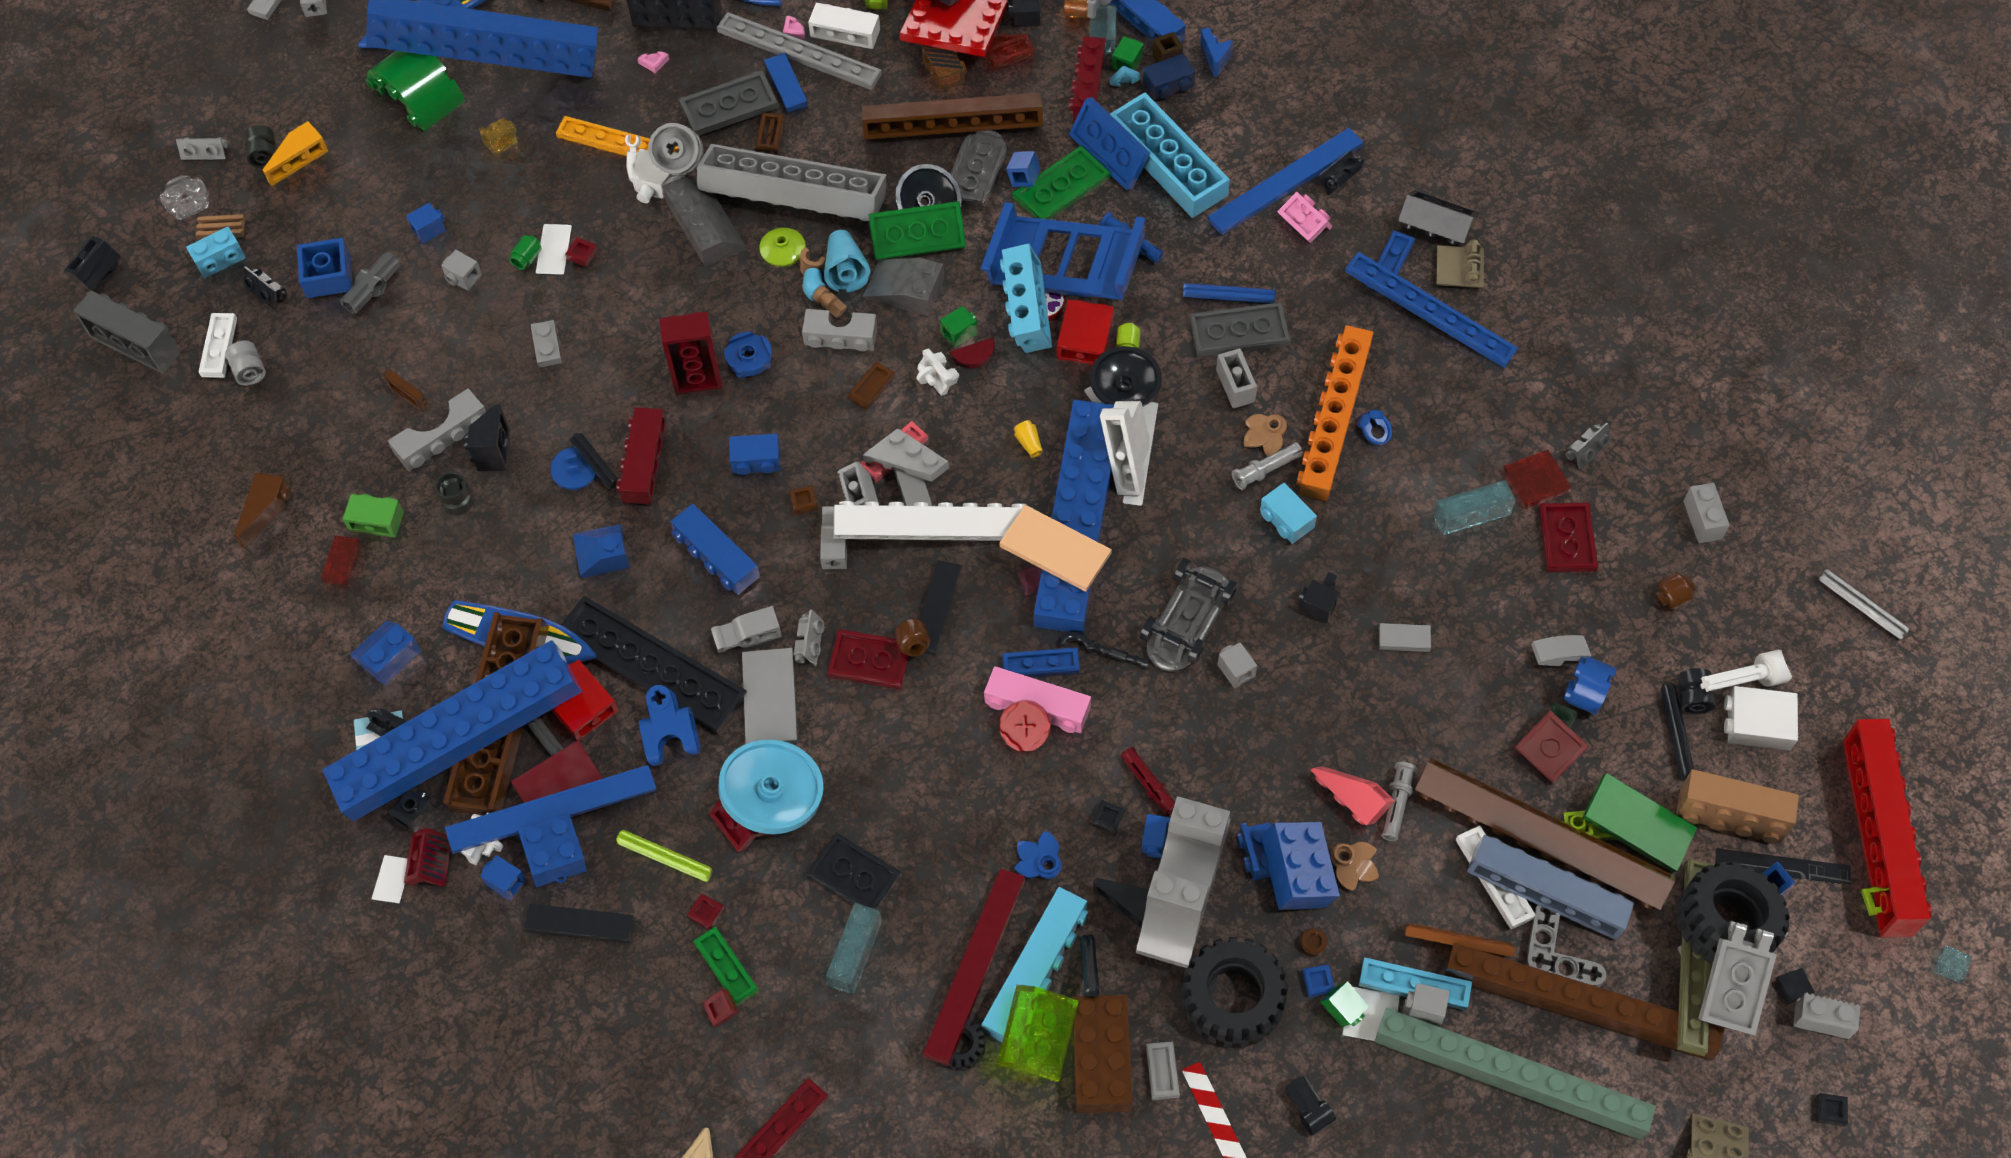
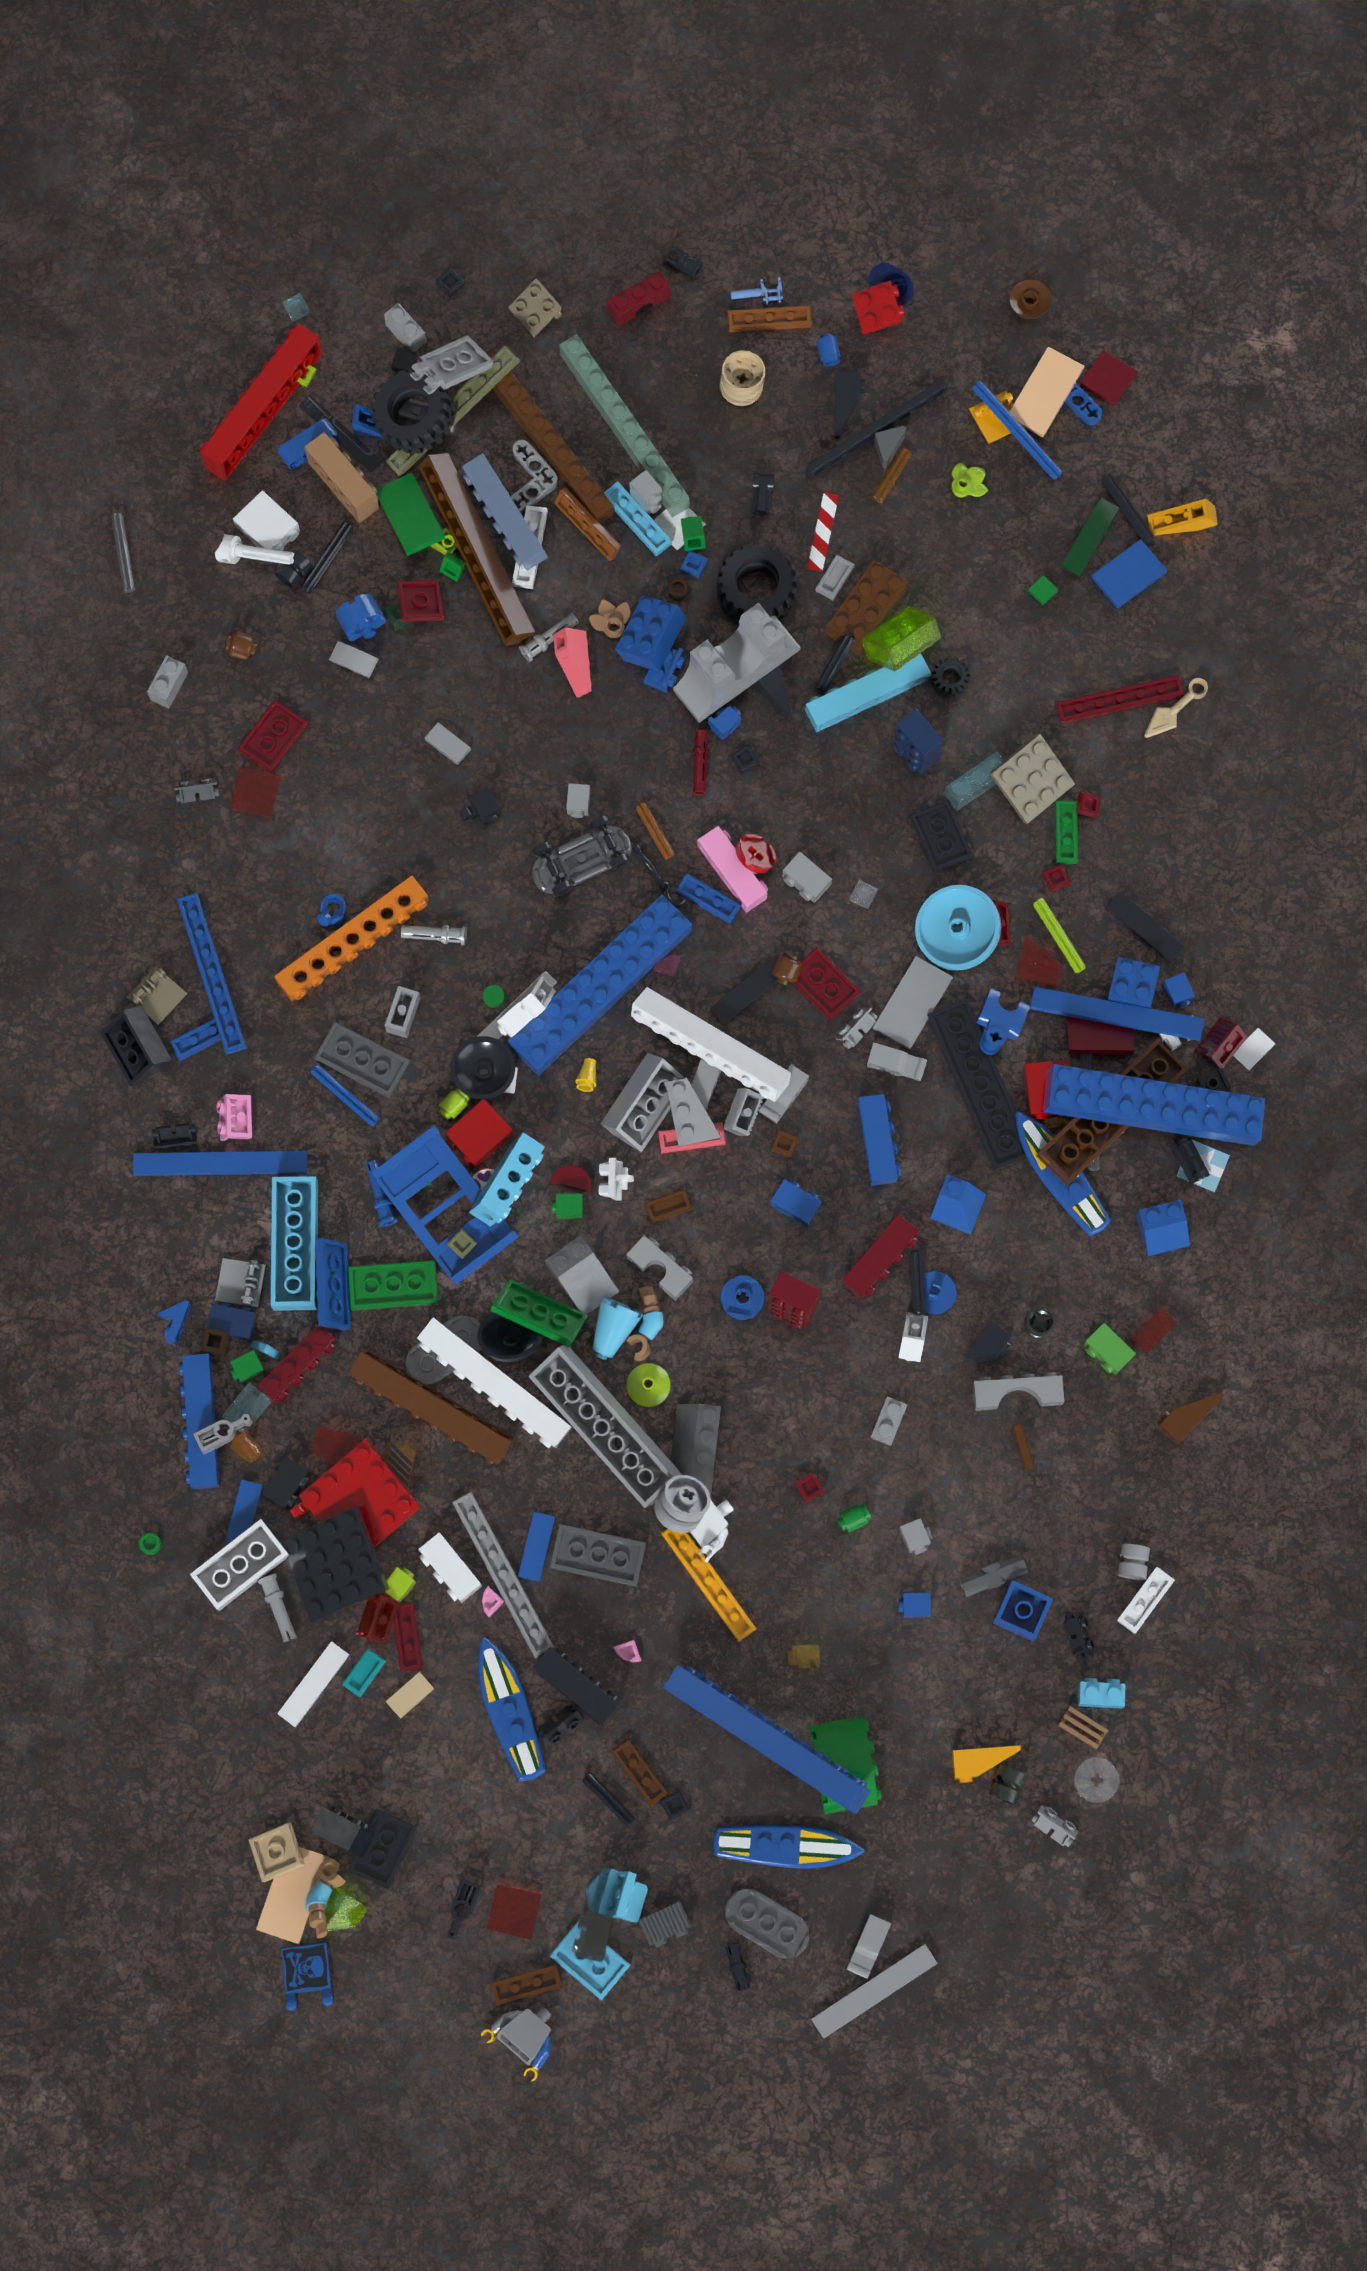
camera: 145 degrees left, 15 degrees up
black brick [63,236,121,291] -> none
dark grey brick [73,291,180,374] -> none
white sticker [536,224,572,274] -> none
reddish brown tile [755,113,785,155] -> none
dark red tile [923,869,1025,1066] -> none
light nougat tile [1000,505,1112,592] -> none
blue brick [1006,151,1041,187] -> none
blue plate [1014,831,1062,879] -> none
medium nougat plate [1244,414,1287,457] -> none
medium azure brick [1260,483,1317,544] -> none
clear light blue brick [1433,480,1516,535] -> none
none -> light grey hinge [215,1258,266,1307]
none -> blue beam [277,419,339,469]
none -> white brick [417,1318,572,1448]
none -> green tile [440,552,466,582]
none -> olive tile [446,1229,477,1259]
none -> green tile [483,985,505,1008]
none -> light grey slope [600,1053,685,1152]
none -> dark orange axle [636,802,674,860]
none -> light grey brick [782,852,832,903]
none -> clear plate [849,880,878,909]
none -> dark blue brick [893,709,944,776]
none -> white slope [899,1312,928,1362]
none -> dark tan plate [989,733,1075,824]
none -> clear red wing [1016,936,1063,987]

